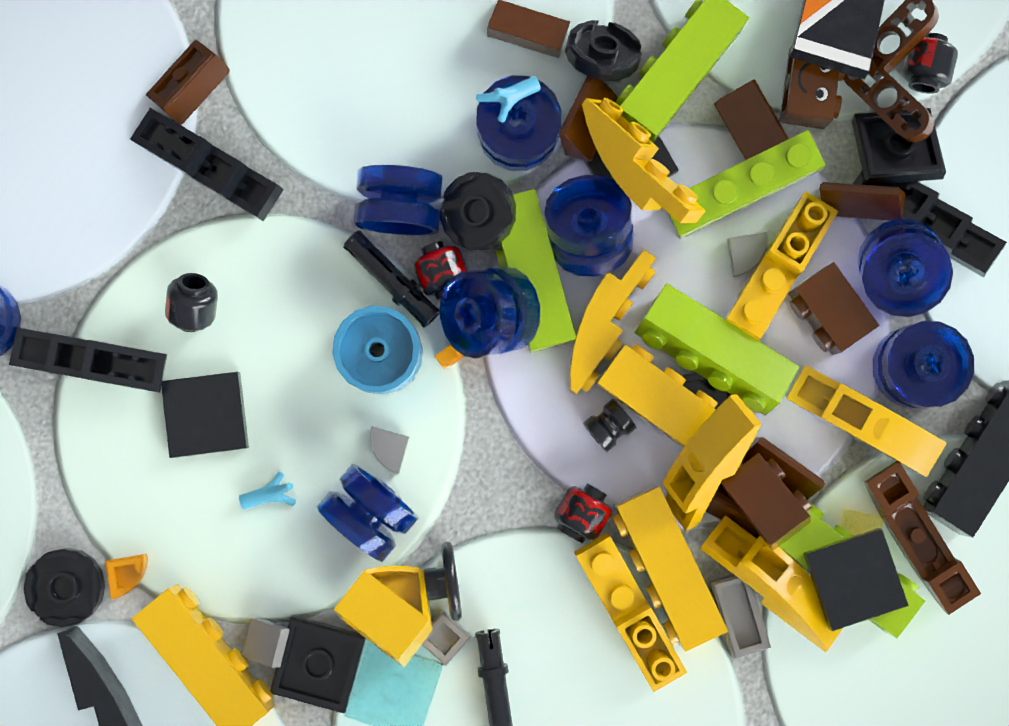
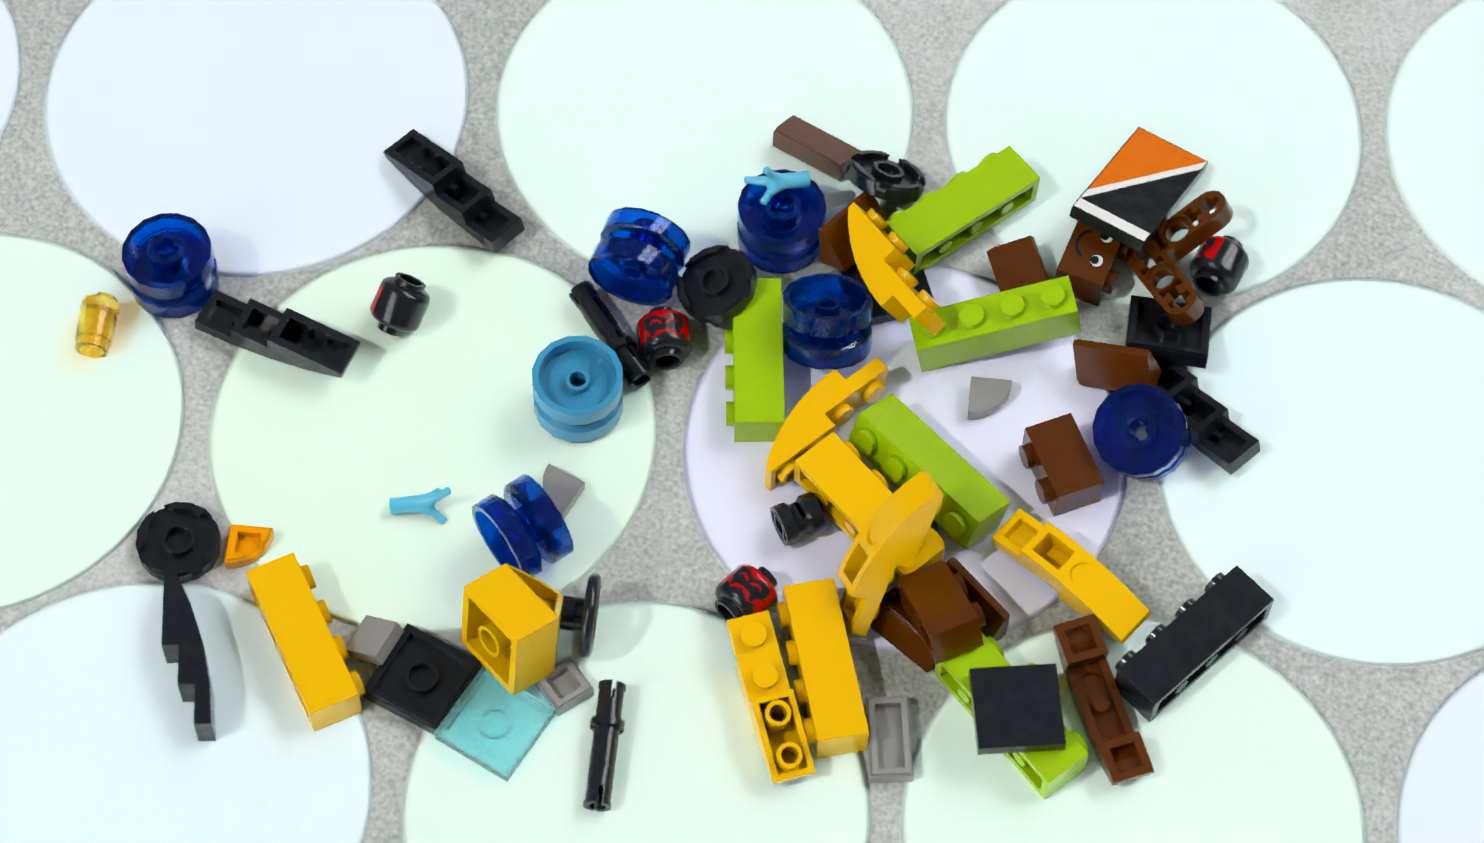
camera: 10 degrees right, 25 degrees down
reddish brown slope [146,40,230,125] -> none
black tile [161,371,249,458] -> none
light orange tile [434,336,475,369] -> none
clear blue wheel [440,266,540,359] -> none
yellow slope [700,515,843,653] -> none
yellow slope [725,191,838,341] -> none
clear blue wheel [873,321,974,409] -> none

